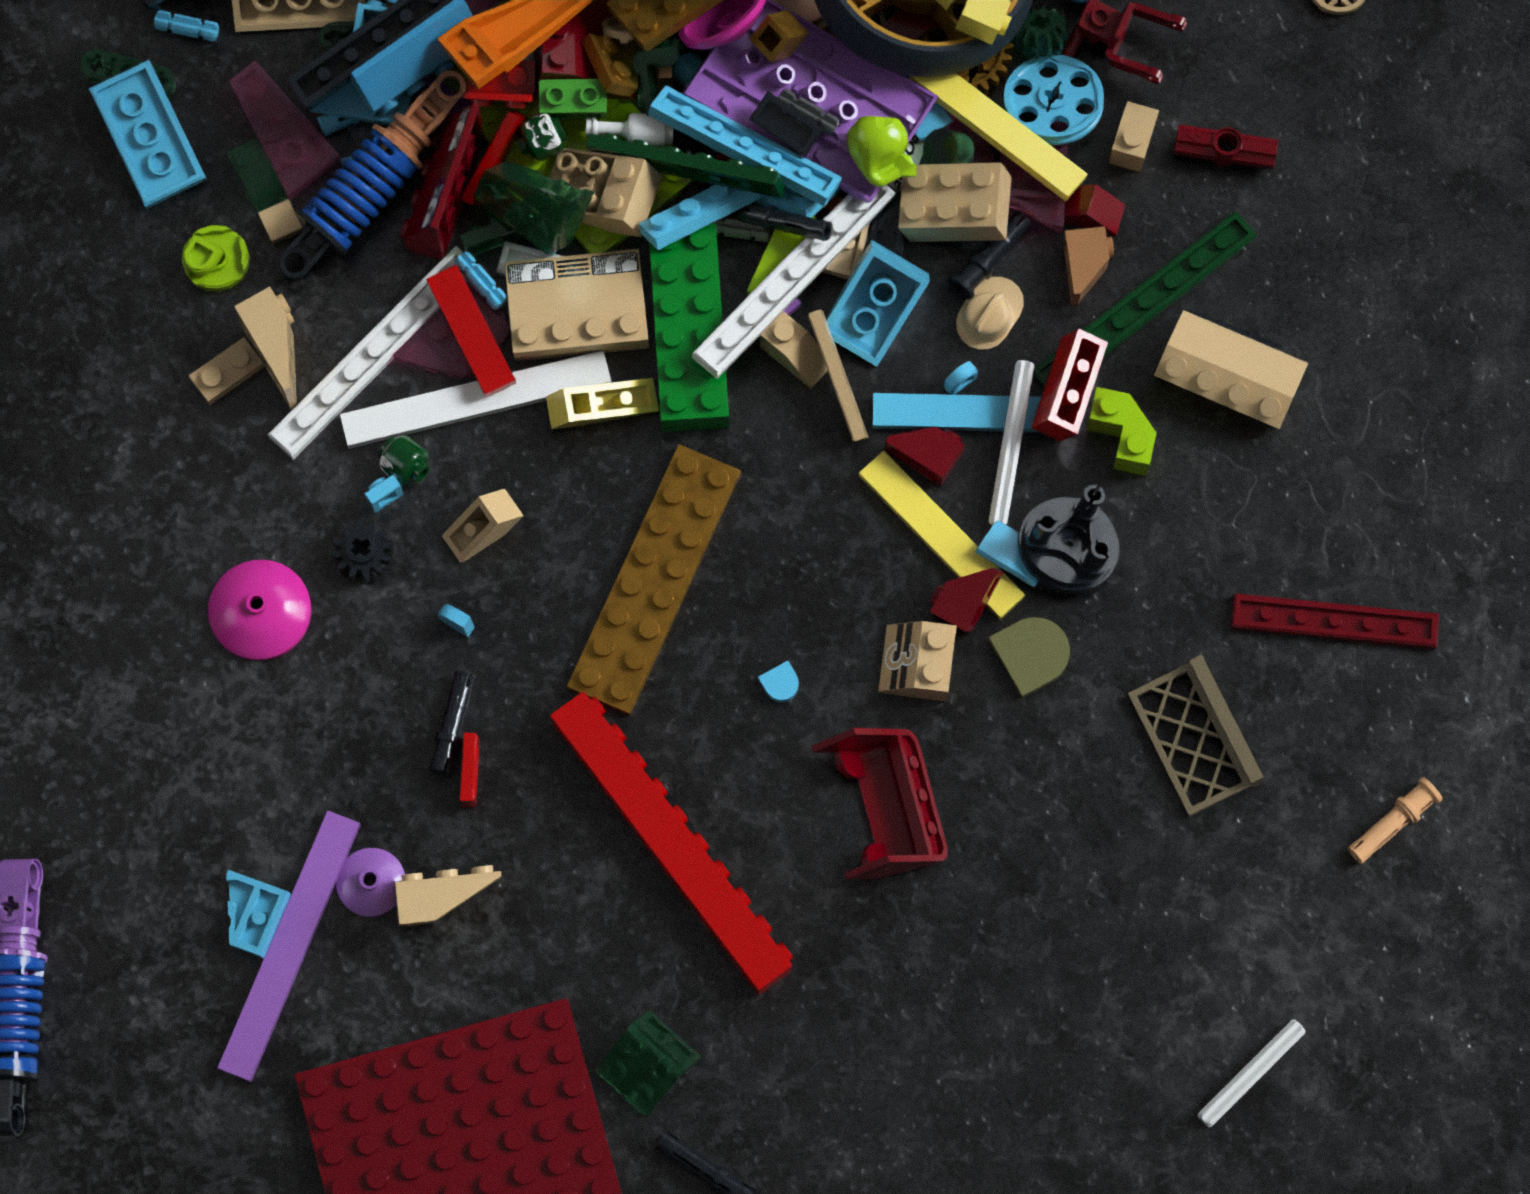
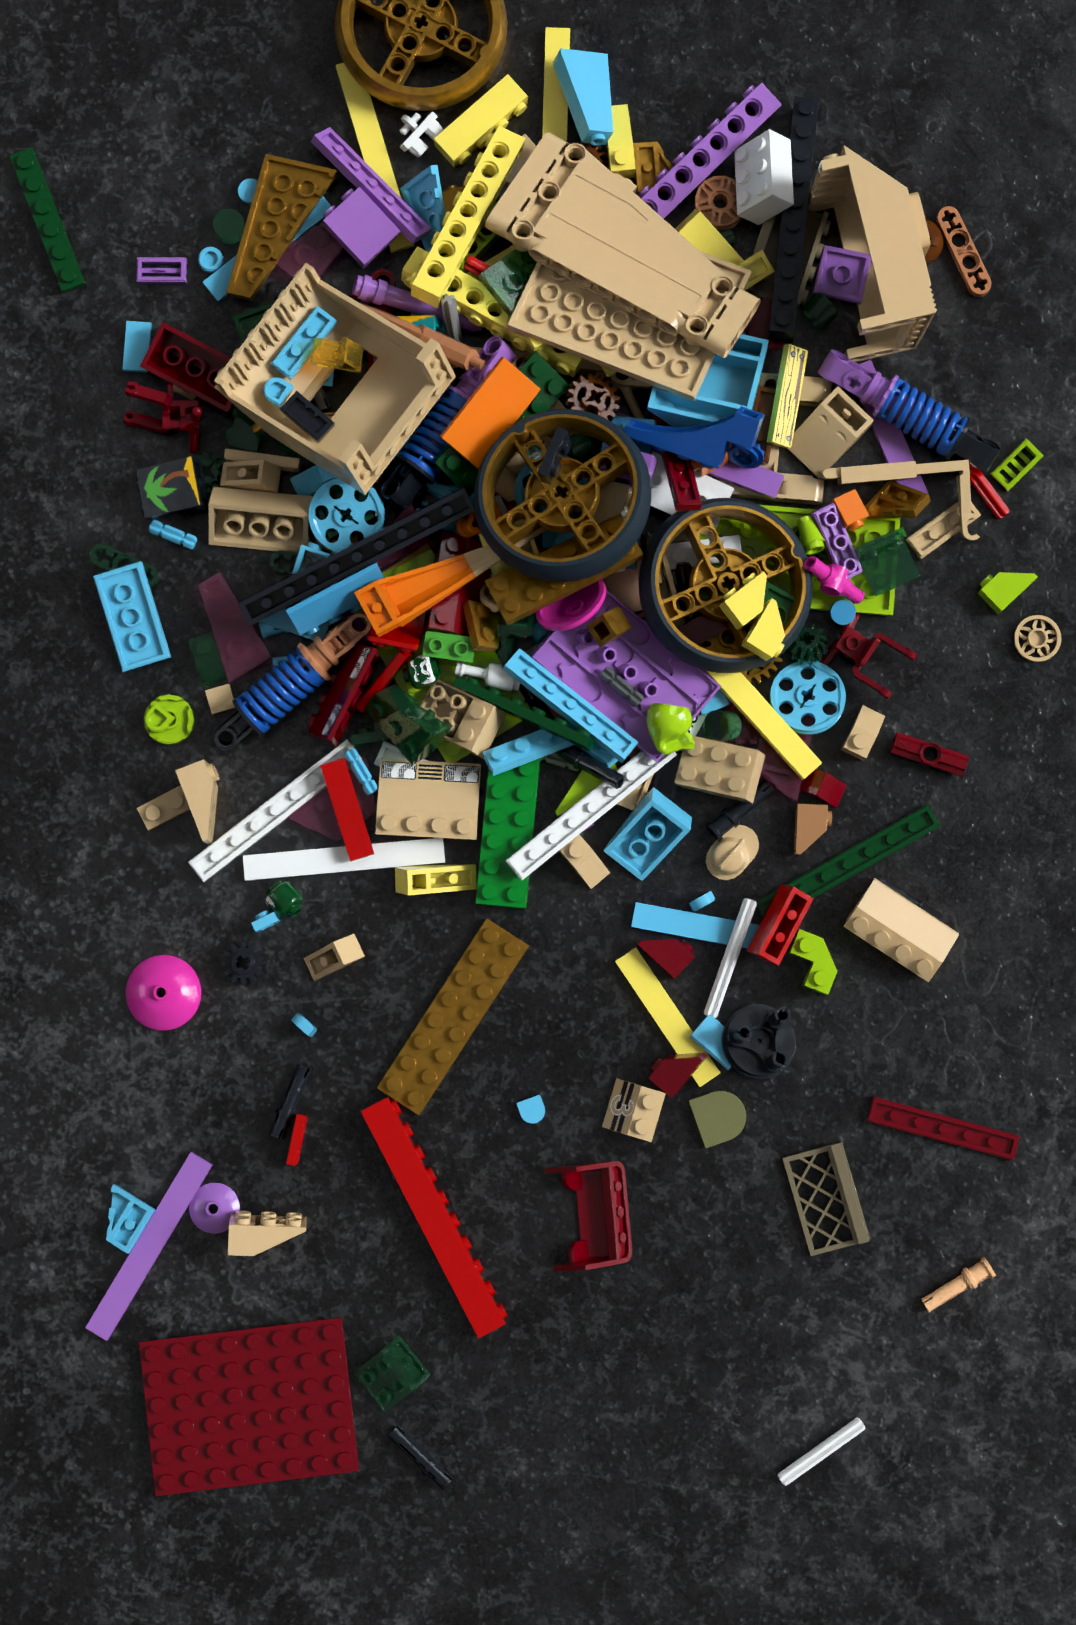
camera: 10 degrees right, 10 degrees up
black plate [749,91,824,157] -> none
tan tile [808,309,869,442] -> none

